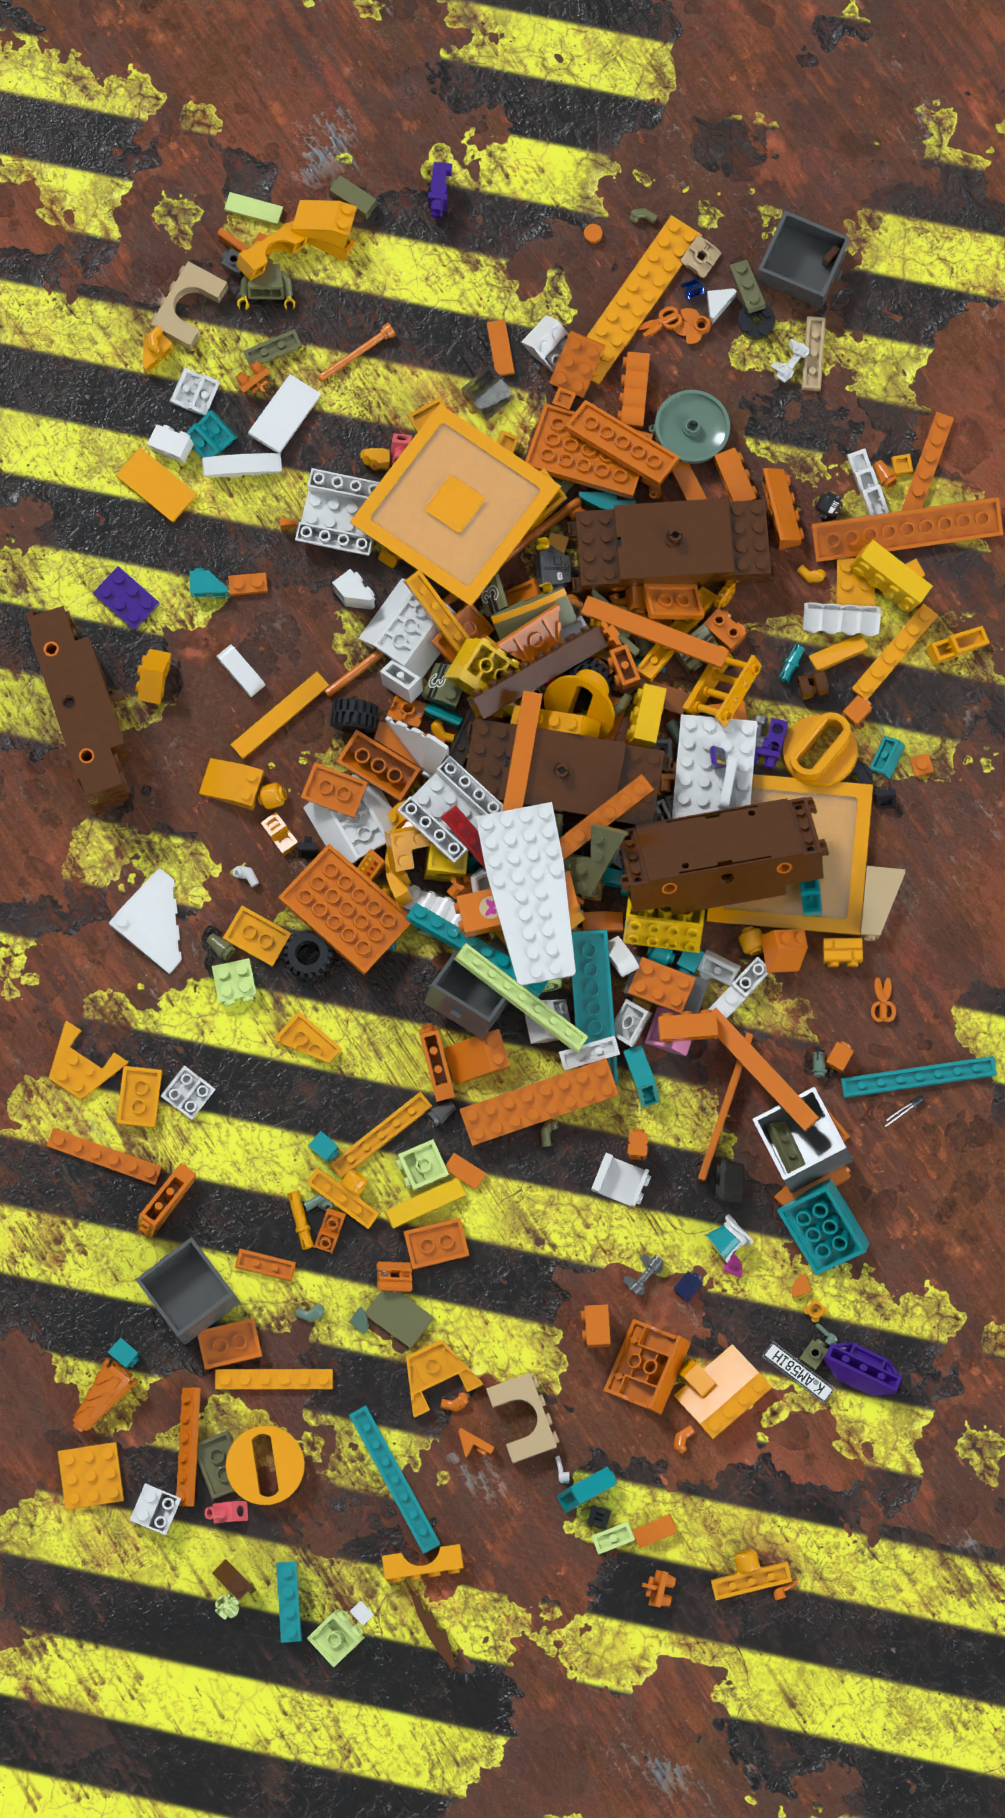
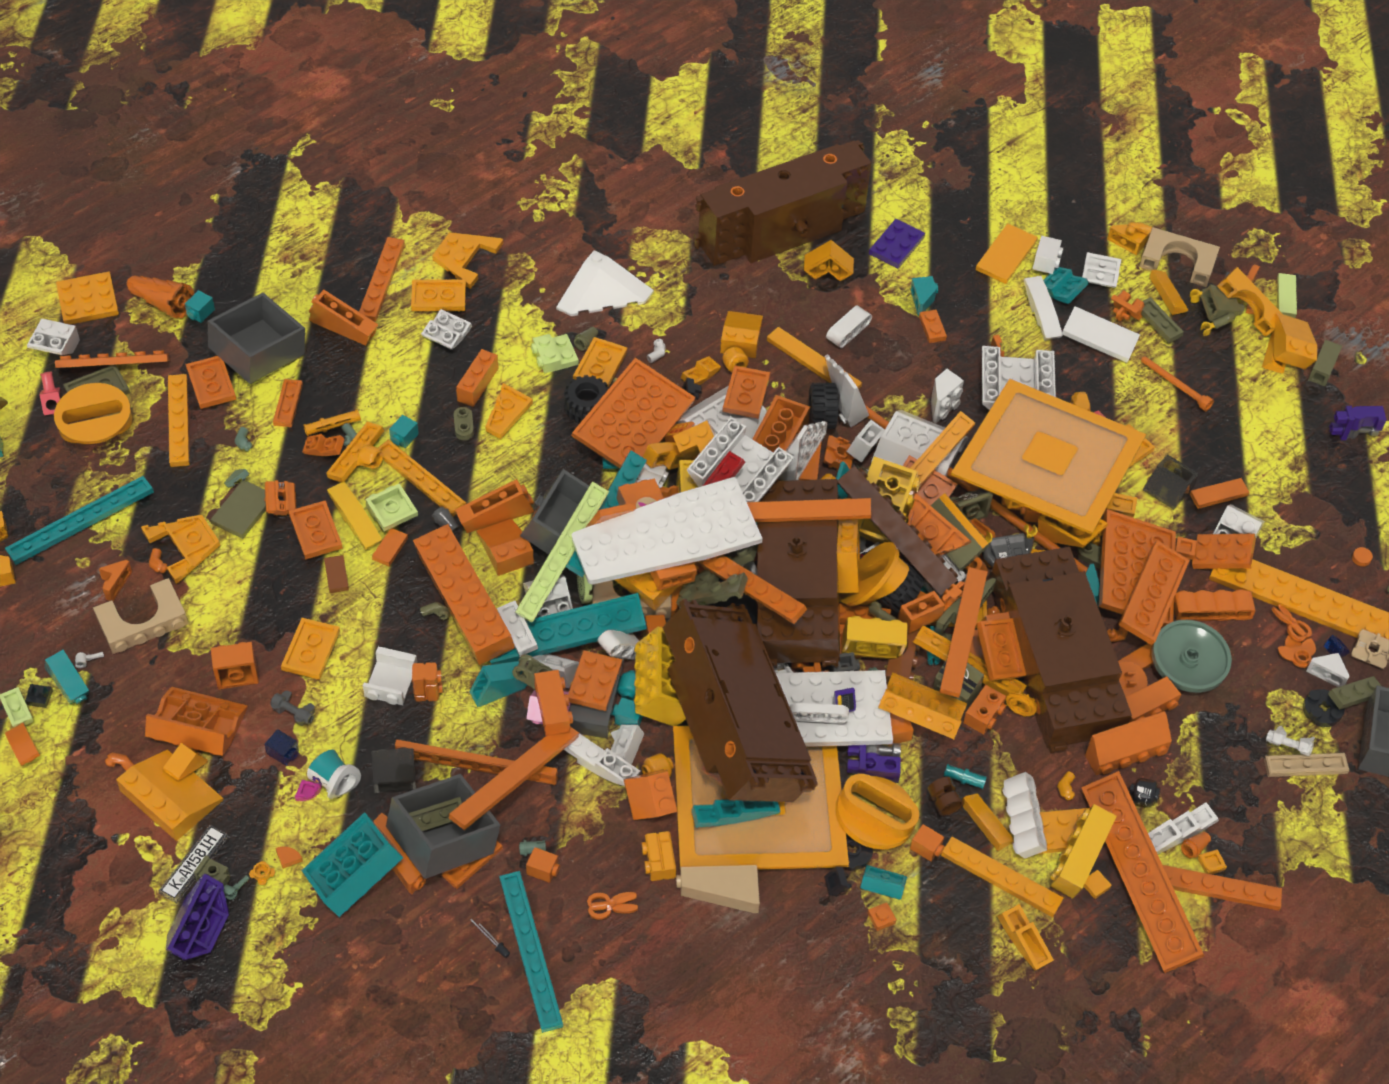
camera: 75 degrees right, 25 degrees down
none -> light orange plate [281,618,340,680]
none -> dark orange tile [324,555,349,593]
none -> olive plate [454,407,474,440]
none -> orange brick [456,349,499,407]
none -> olive piece [512,654,553,689]
none -> orange tile [585,503,635,528]
none -> white slope [825,354,869,427]
none -> orange piece [1119,661,1148,697]
none -> light orange slope [1149,270,1188,315]

